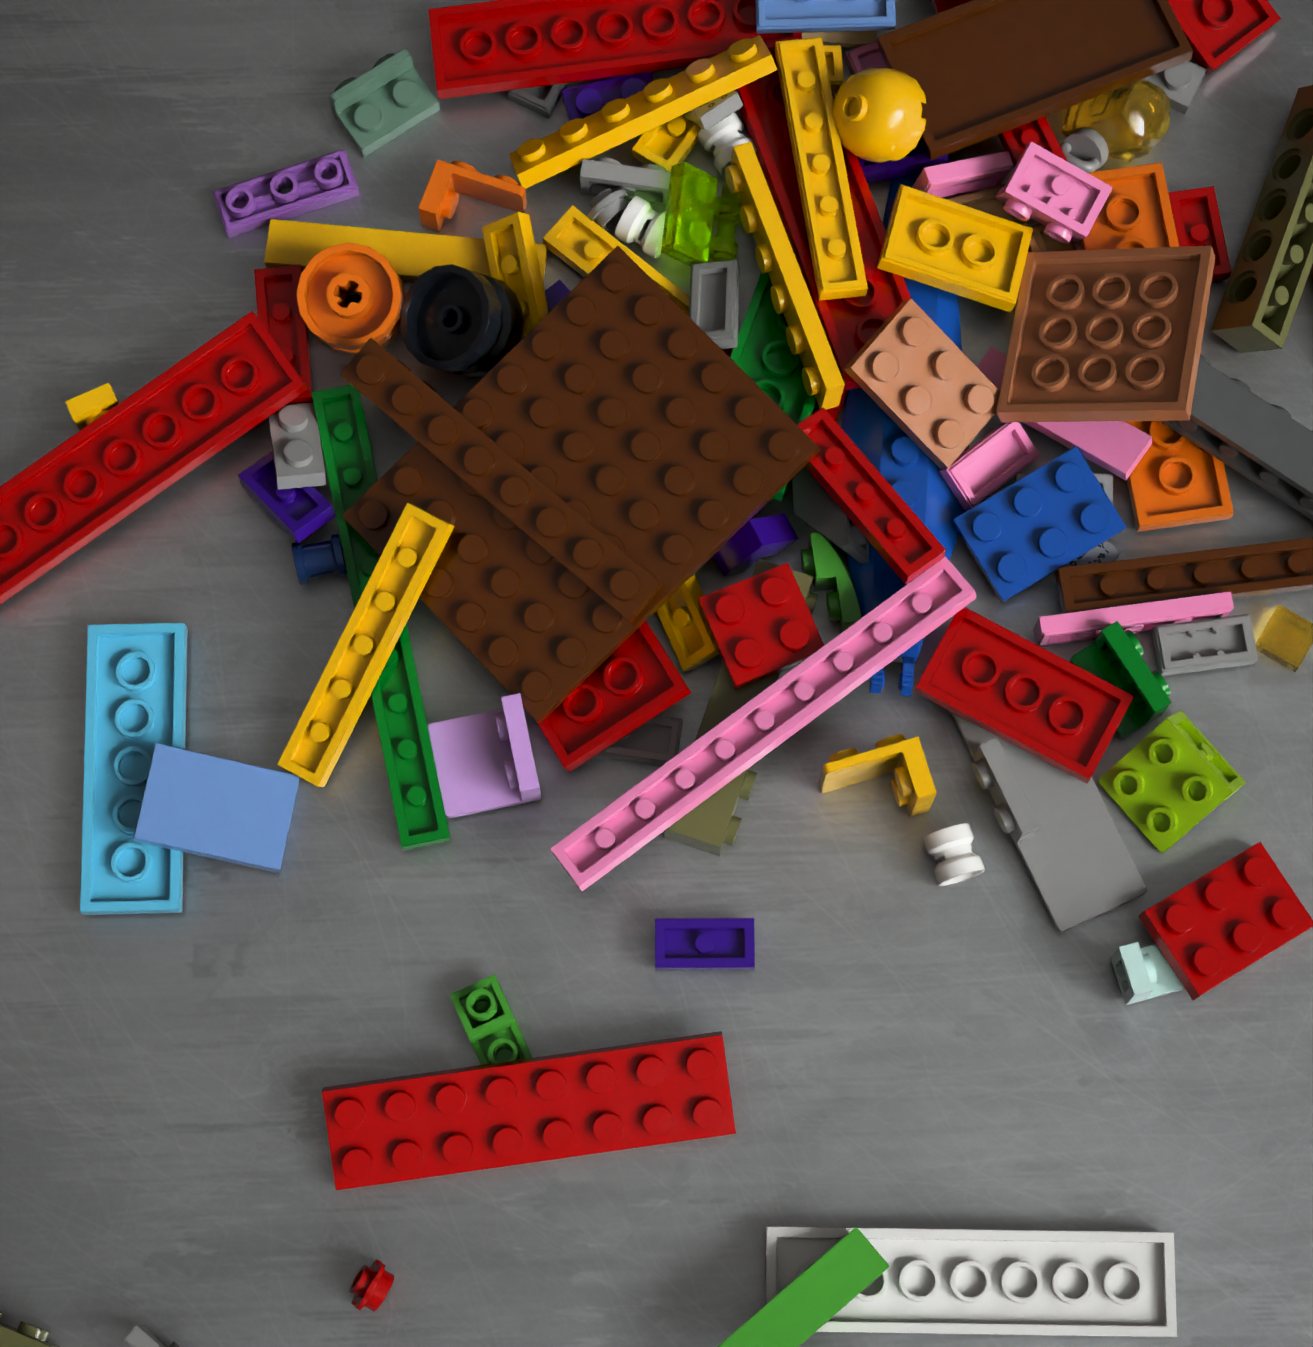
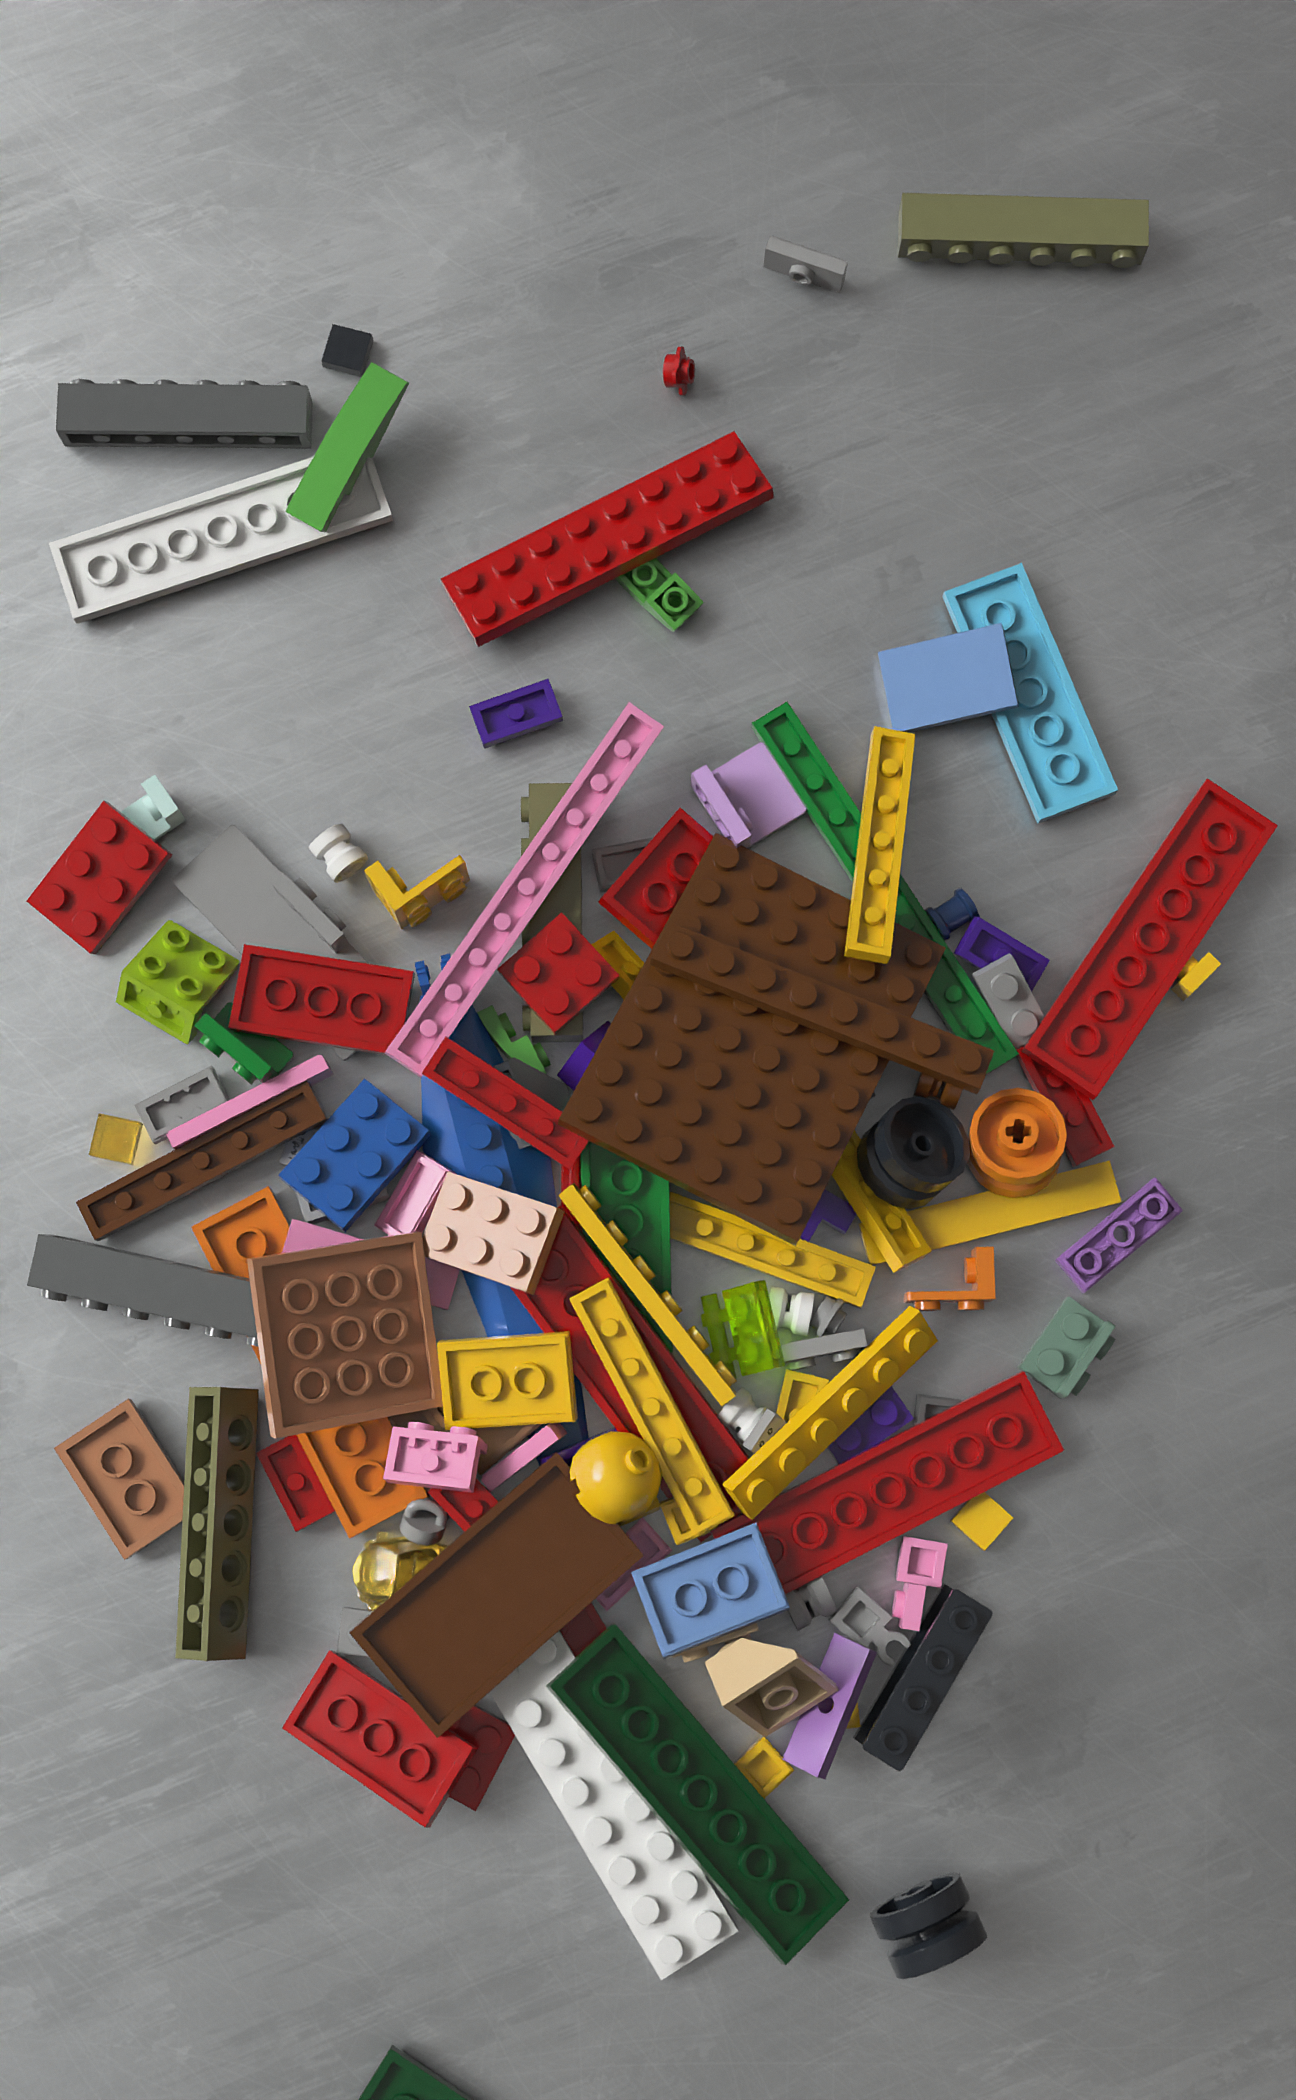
camera: 160 degrees right, 5 degrees up
light grey tile [689,260,740,349] -> none

